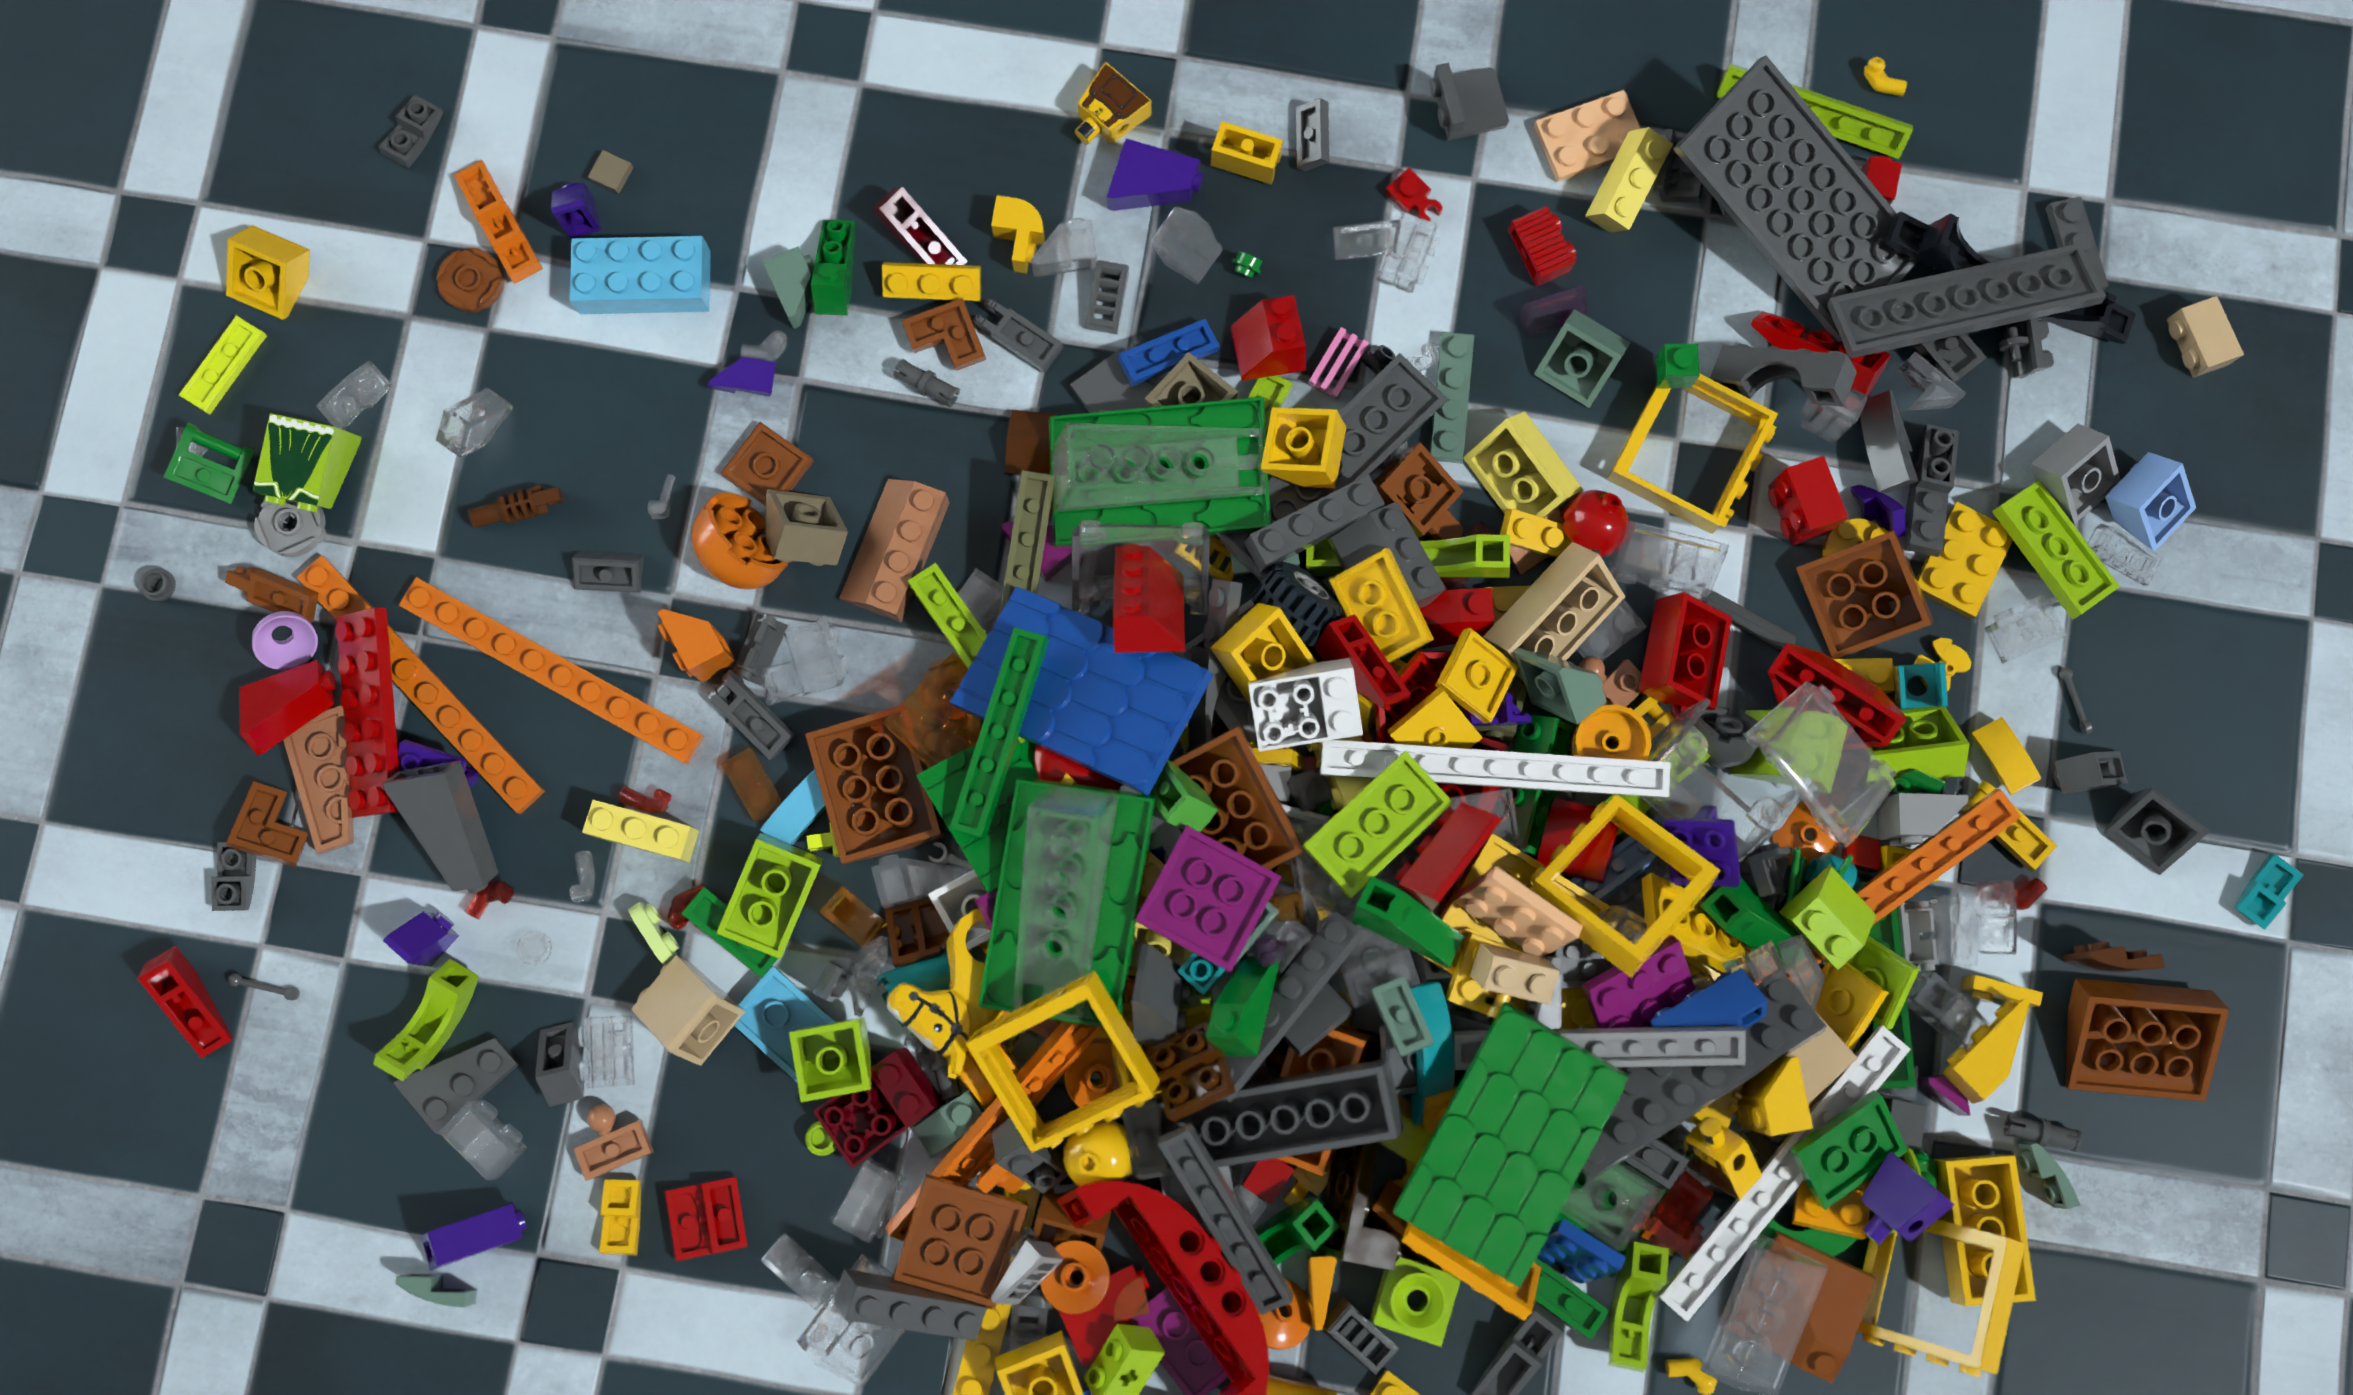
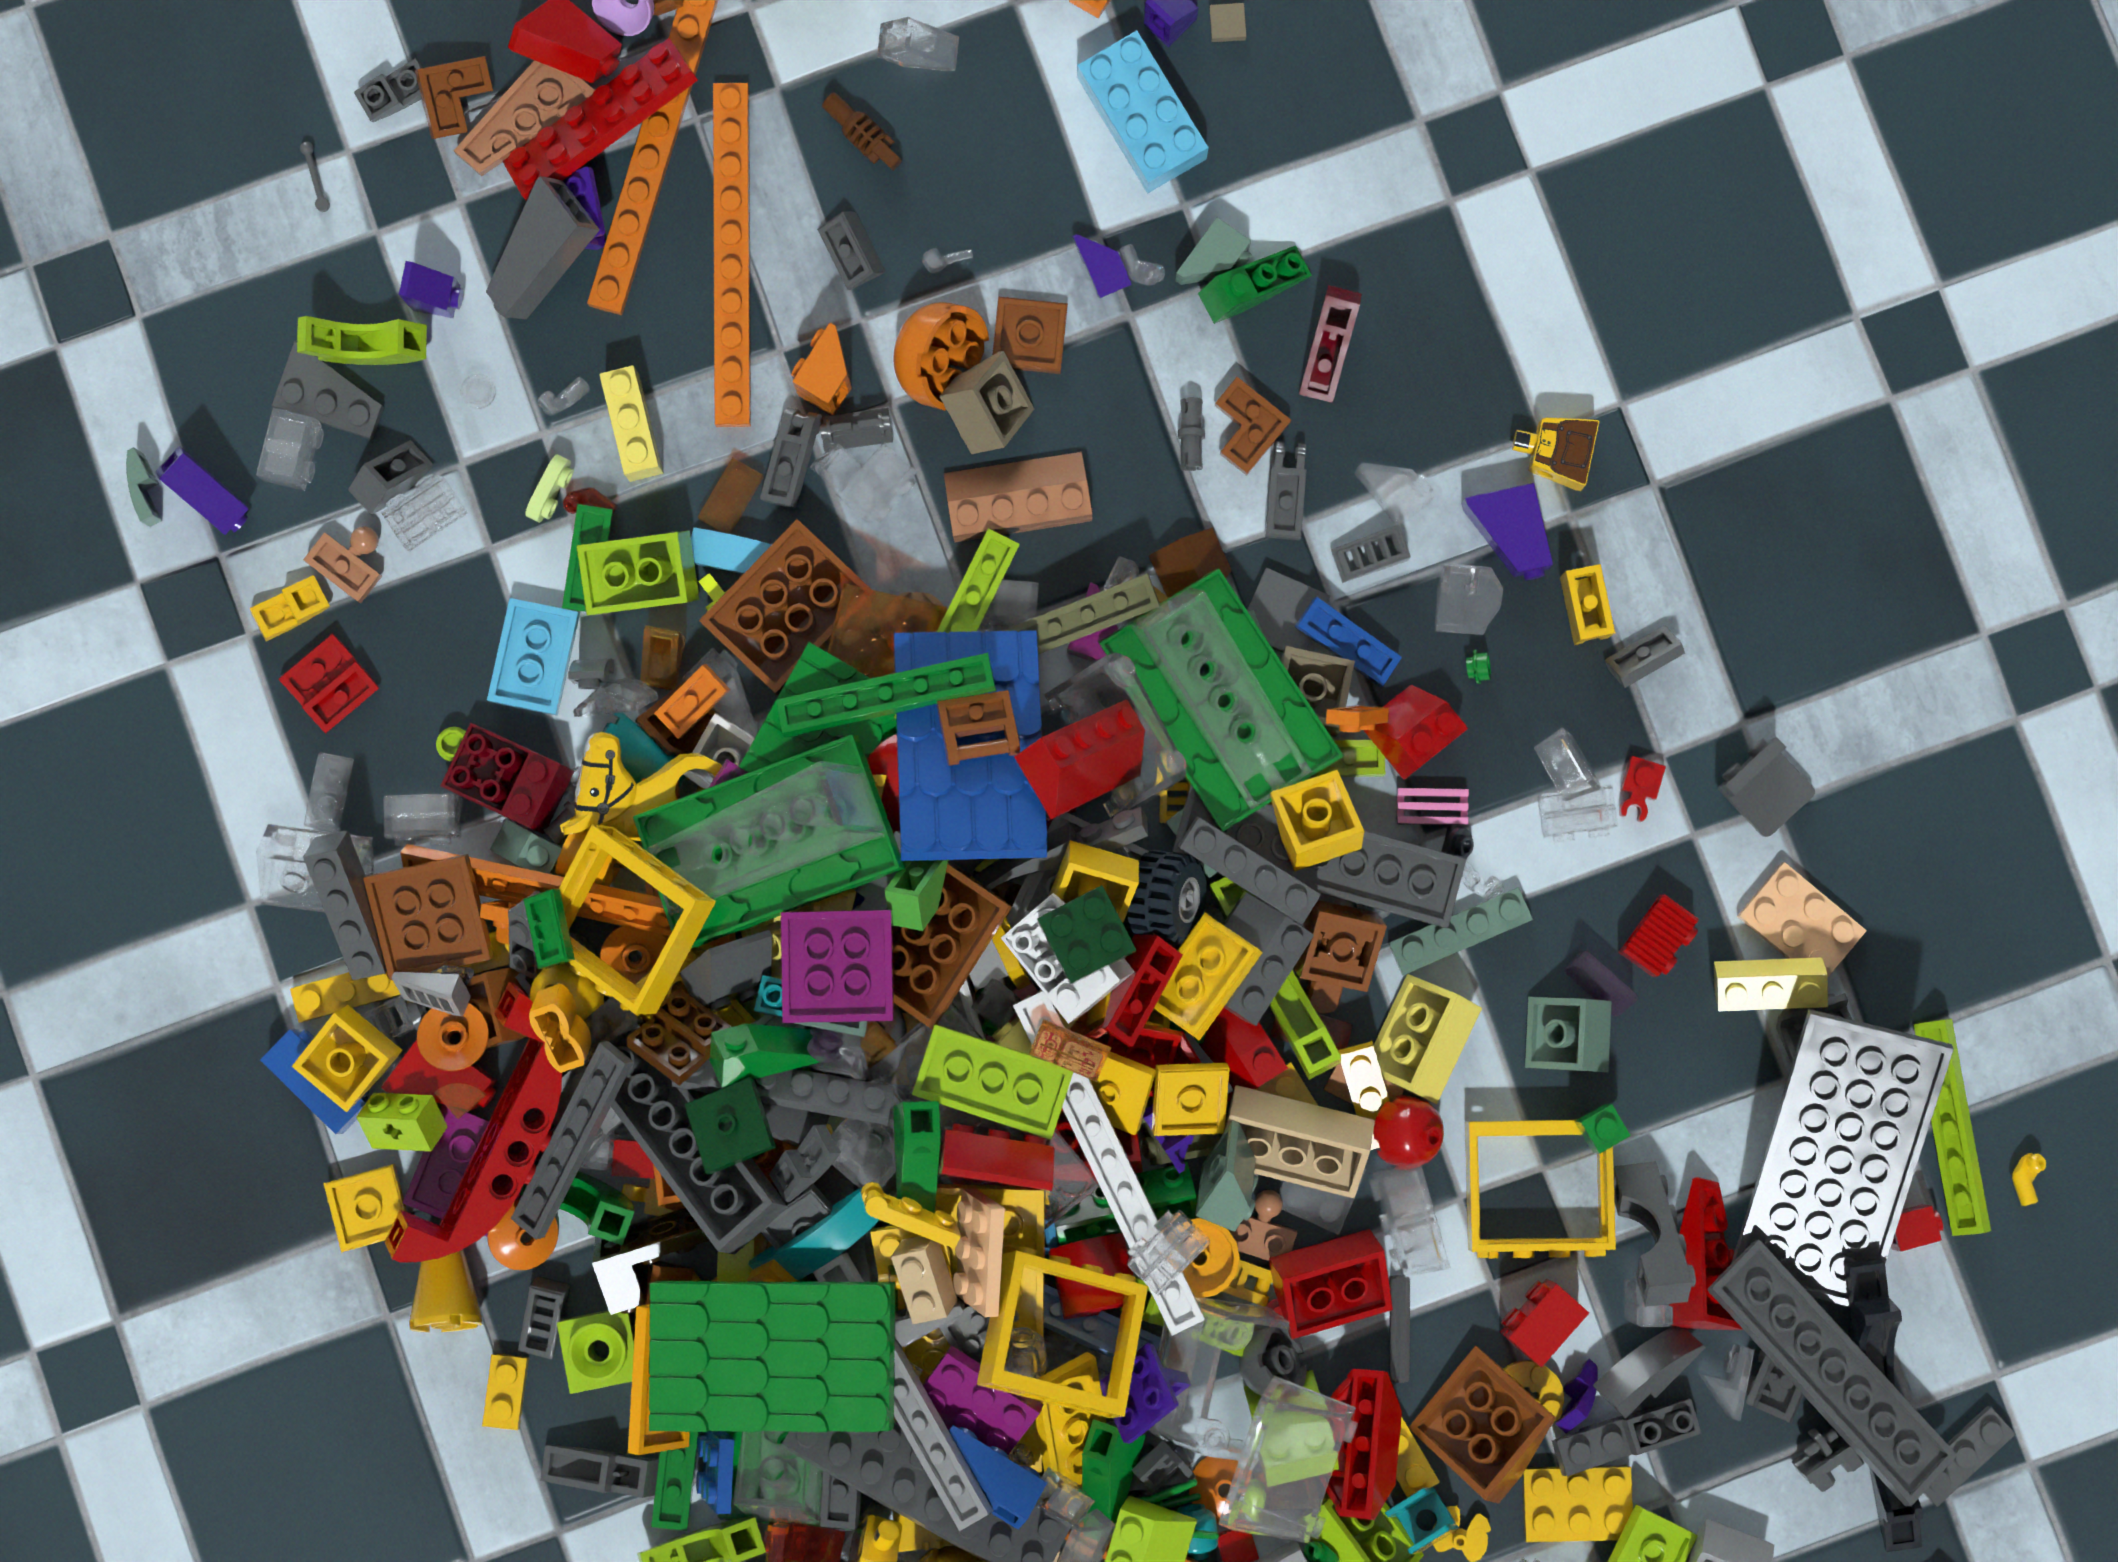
camera: 65 degrees right, 5 degrees up
red slope [137,945,233,1058] -> none
clear red arm [464,880,514,920] -> none
clear red arm [618,787,672,812] -> none
tan slope [631,955,746,1066] -> none
lime slope [789,1016,871,1102] -> none
yellow plate [882,262,981,301] -> none
white hand [928,842,974,871] -> none
yellow brick [991,195,1045,274] -> none
light orange slope [1306,1254,1337,1331] -> none
sand green plate [1370,976,1434,1058] -> none
none -> green plate [523,889,575,969]
none -> light orange brick [529,983,591,1073]
none -> orange plate [654,664,731,739]
none -> dark green plate [684,1077,776,1174]
none -> dark grey slope [769,1125,841,1202]
none -> yellow plate [861,1182,961,1249]
none -> dark orange plate [937,690,1020,766]
none -> clear orange tile [1029,1019,1111,1082]
none -> dark green plate [1037,885,1136,985]
none -> clear plate [1103,557,1139,590]
none -> clear brick [1127,1209,1210,1296]
none -> orange plate [1326,705,1389,732]

